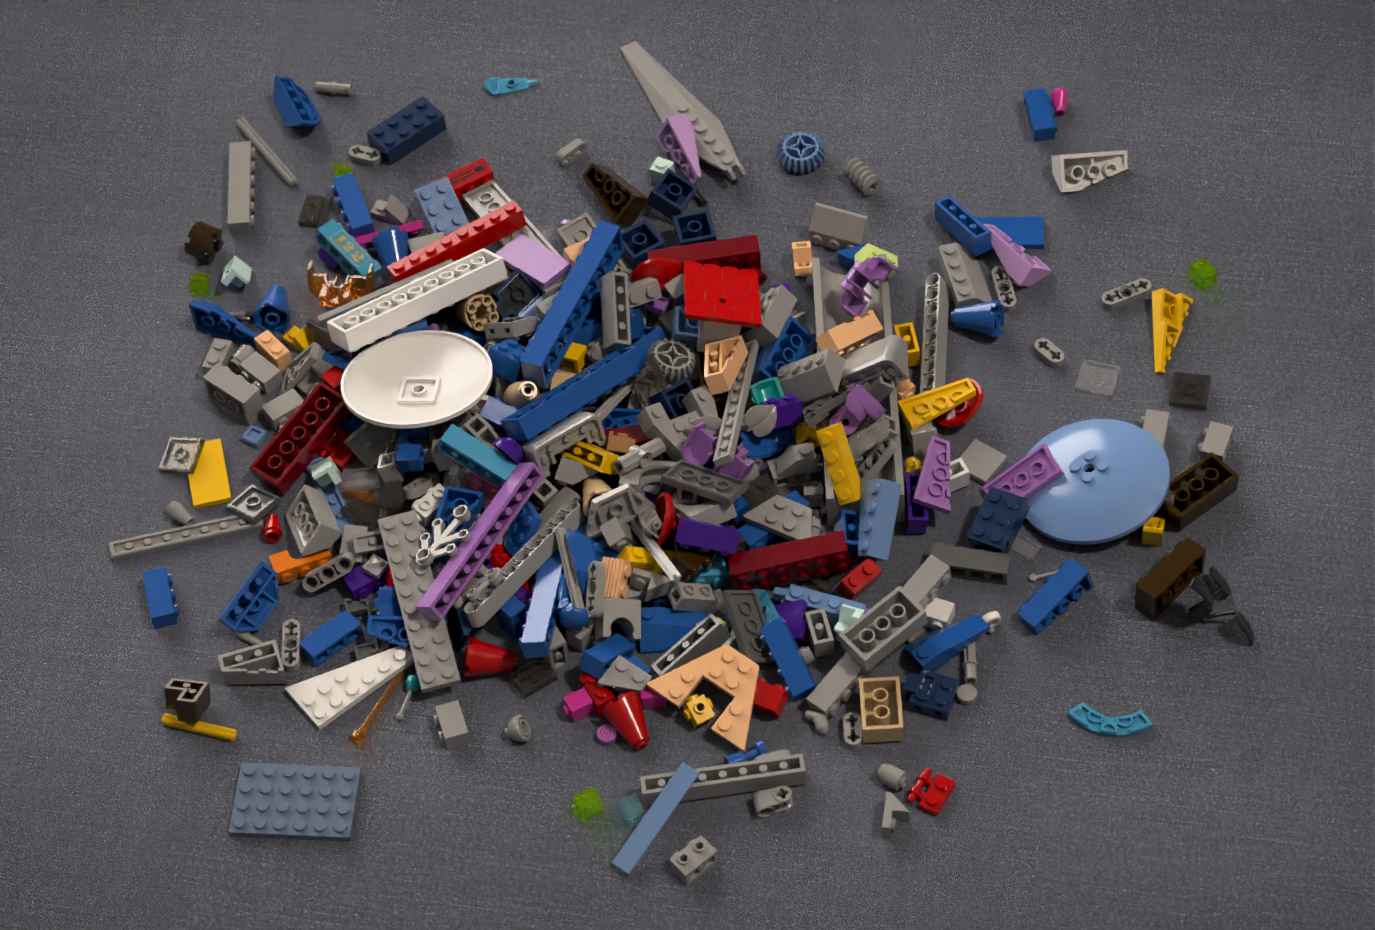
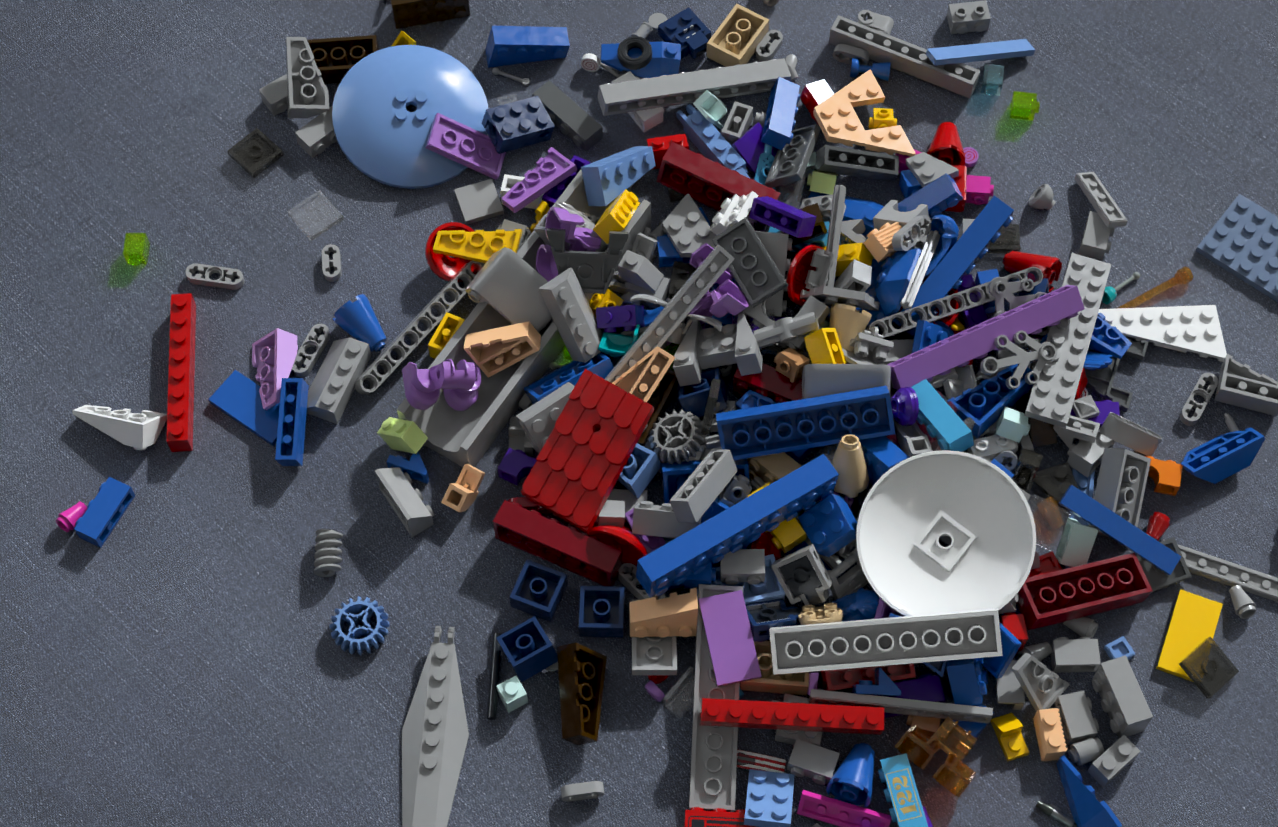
camera: 150 degrees left, 10 degrees up
blue cone [254,285,291,334] -> none
blue brick [299,609,363,668] -> none
black tile [306,320,357,362] -> none
lavender wedge [655,113,701,185] -> none
blue brick [834,509,860,557] -> none
light grey brick [839,586,928,672] -> none
yellow wedge [1152,288,1193,374] -> none
none -> red brick [166,293,196,452]
none -> light grey wedge [286,37,329,118]
none -> black tyre [617,36,652,70]
none -> white plate [710,191,758,236]
none -> light grey hips [850,326,894,363]
none -> light aqua brick [995,406,1030,443]
none -> blue tile [1059,485,1182,575]
none -> light grey tile [1075,172,1128,228]

